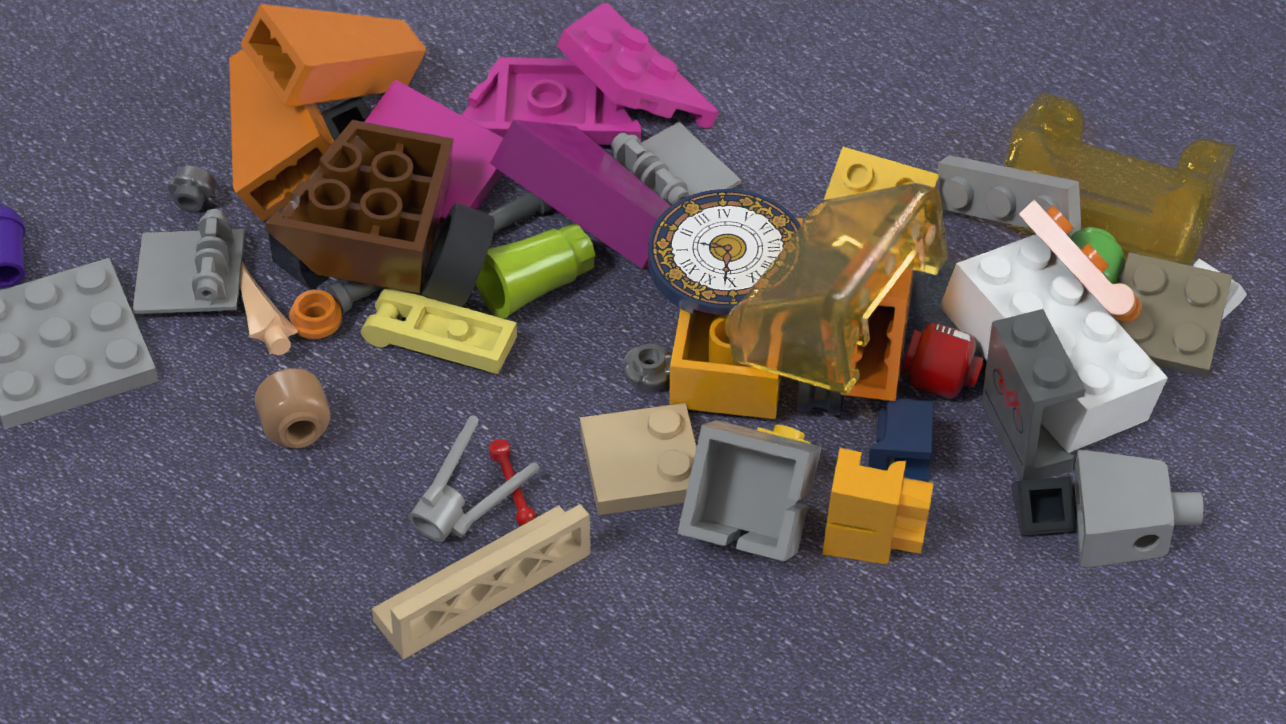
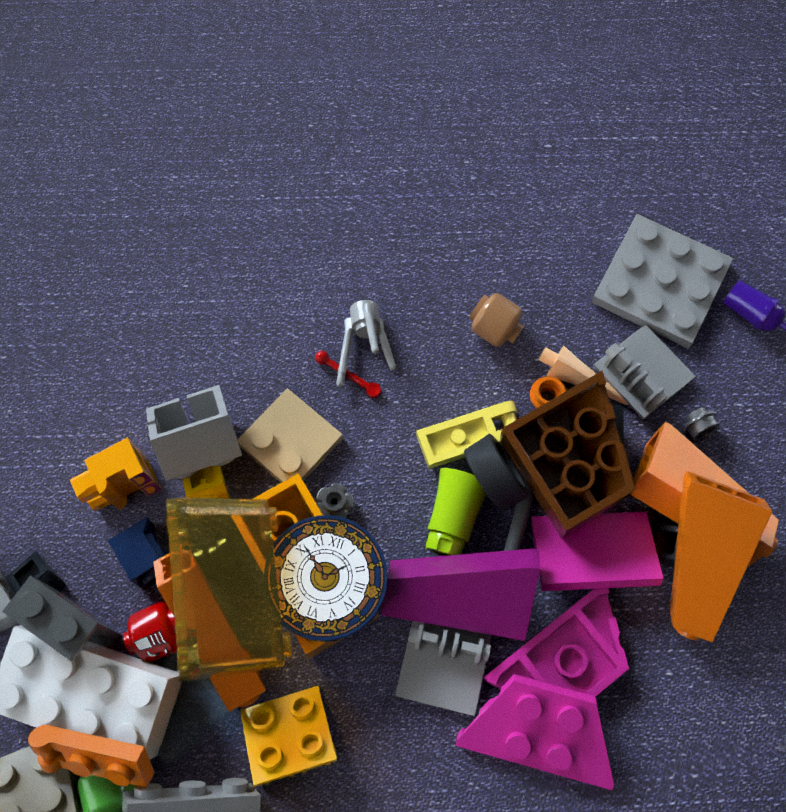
camera: 140 degrees right, 20 degrees up
tan fence [372,504,590,659] -> none

